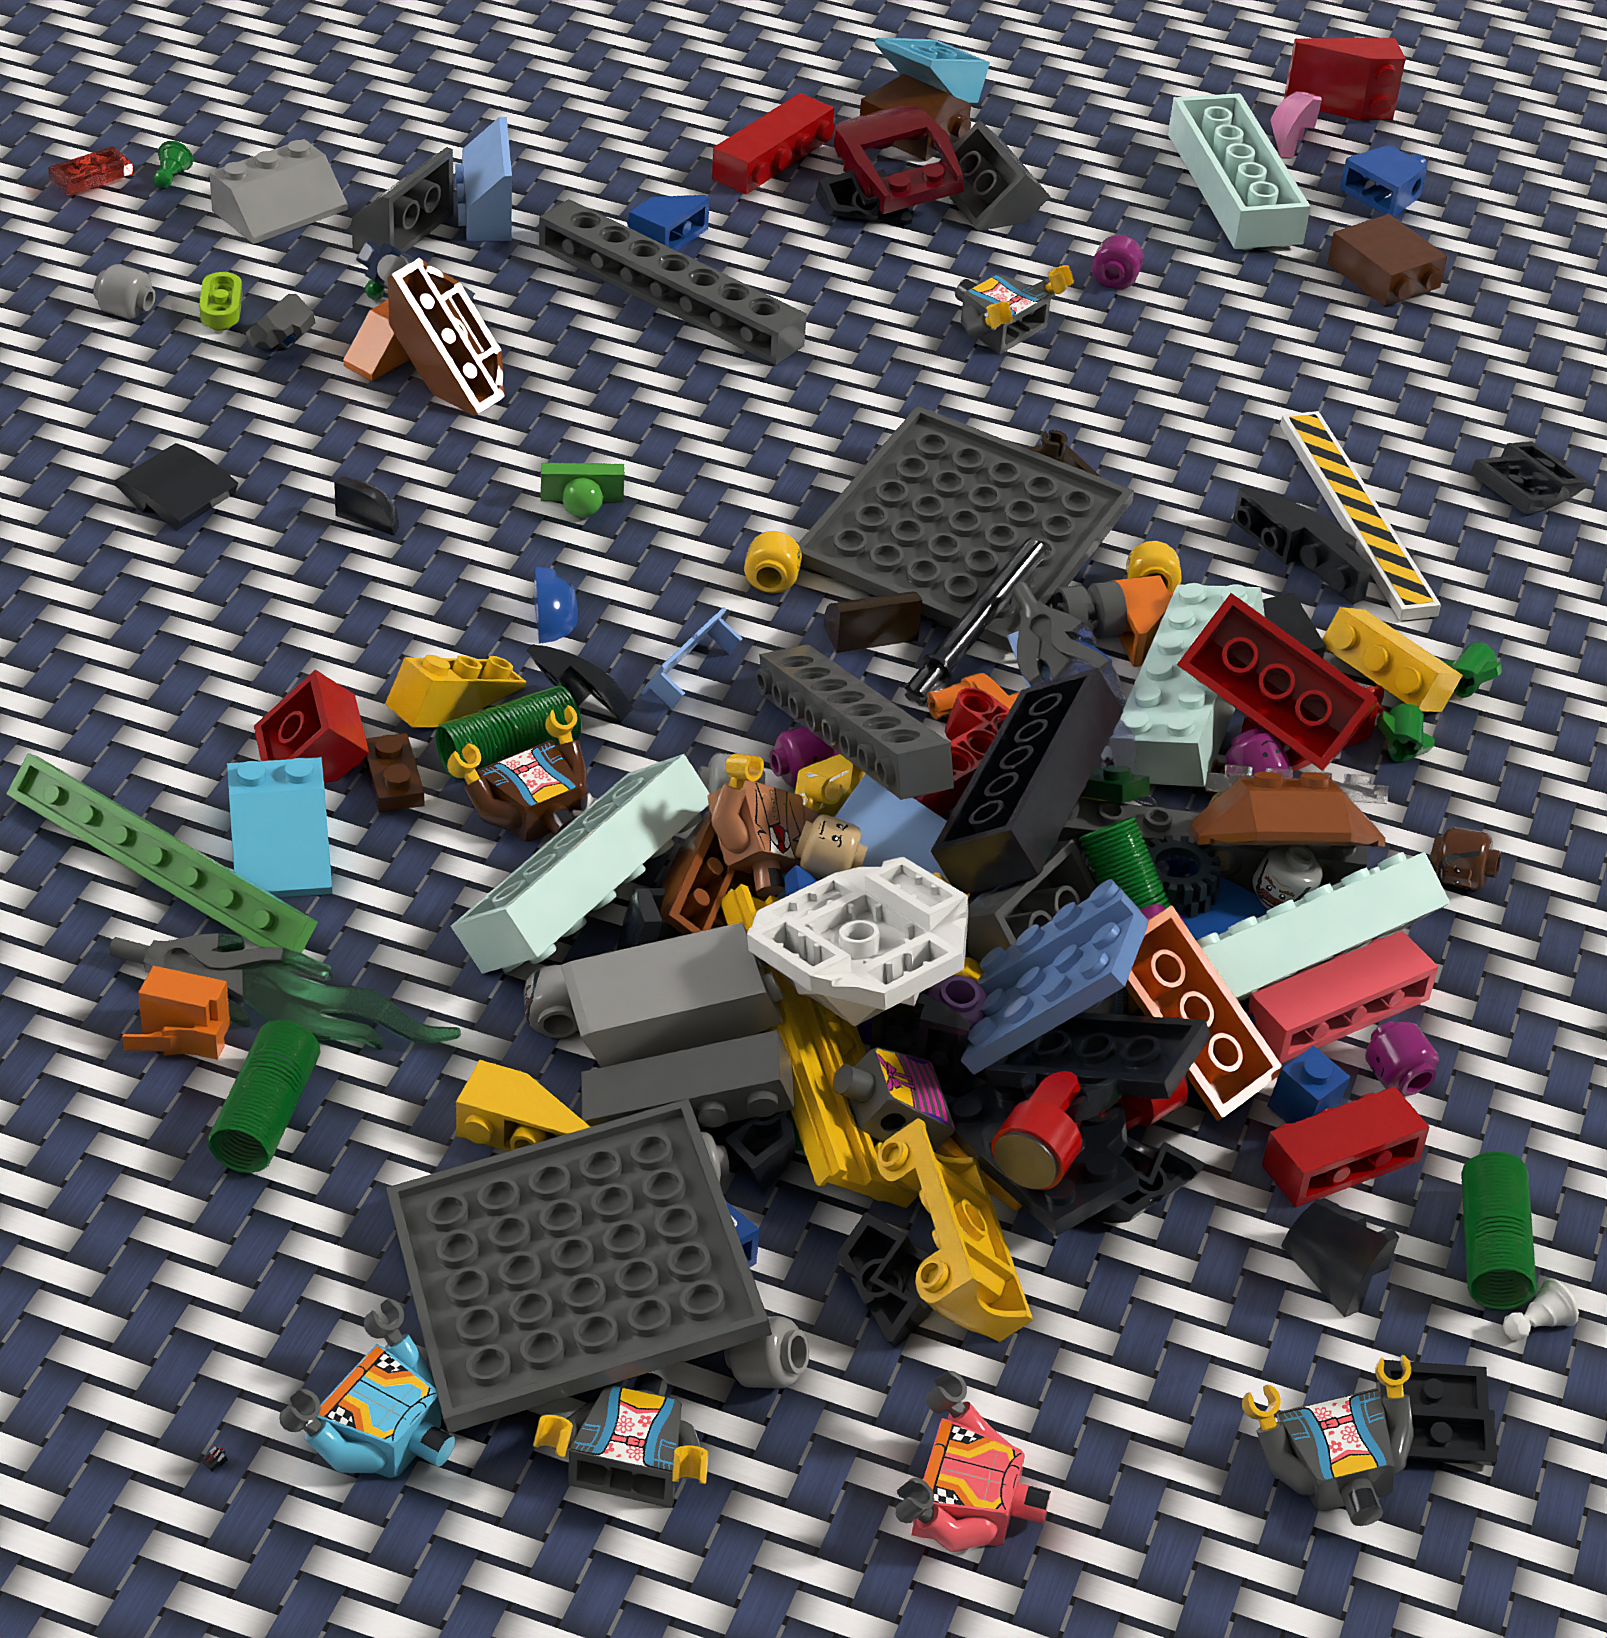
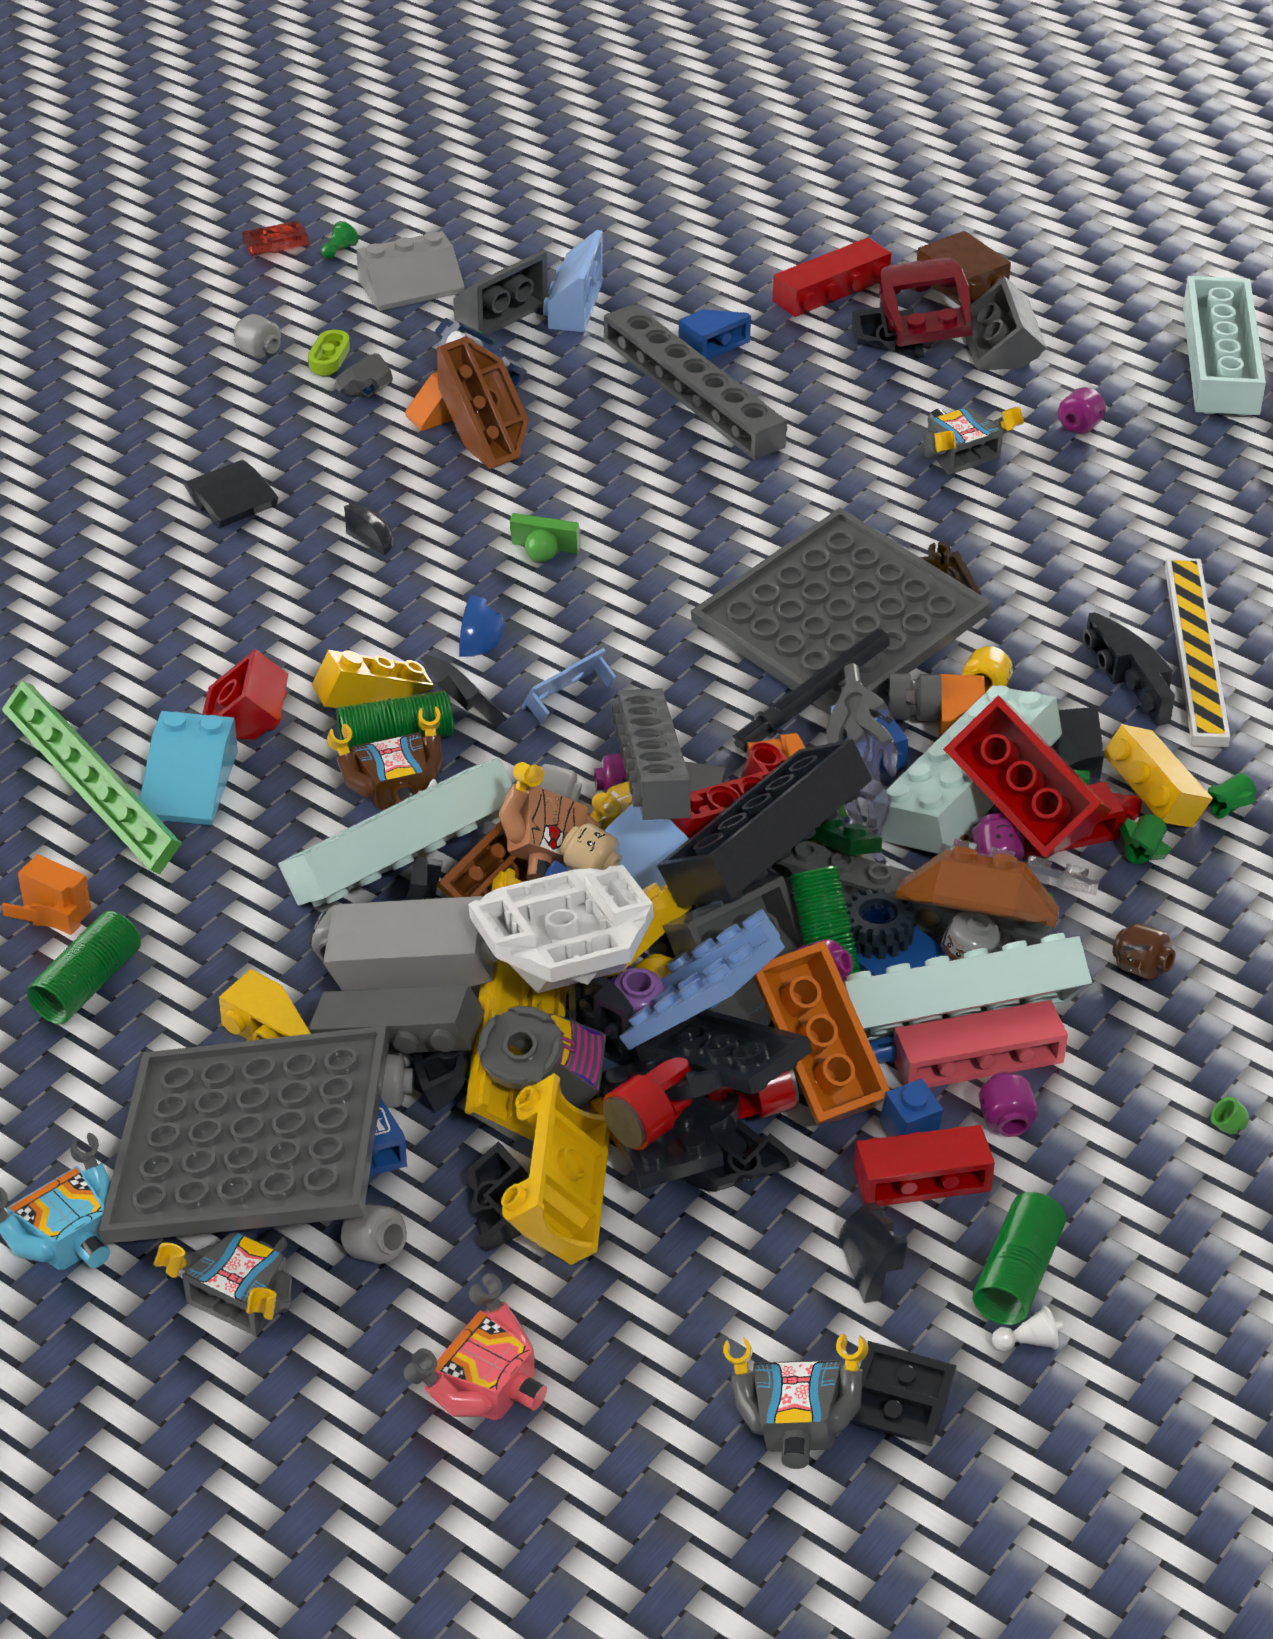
camera: 20 degrees right, 0 degrees up
clear green piece [109,933,461,1050] -> none
reddish brown plate [364,733,425,812] -> none
yellow head [744,531,802,594] -> none
dark brown brick [823,591,923,653] -> none
medium azure slope [875,37,990,103] -> none
none -> dark grey tile [478,1006,564,1089]

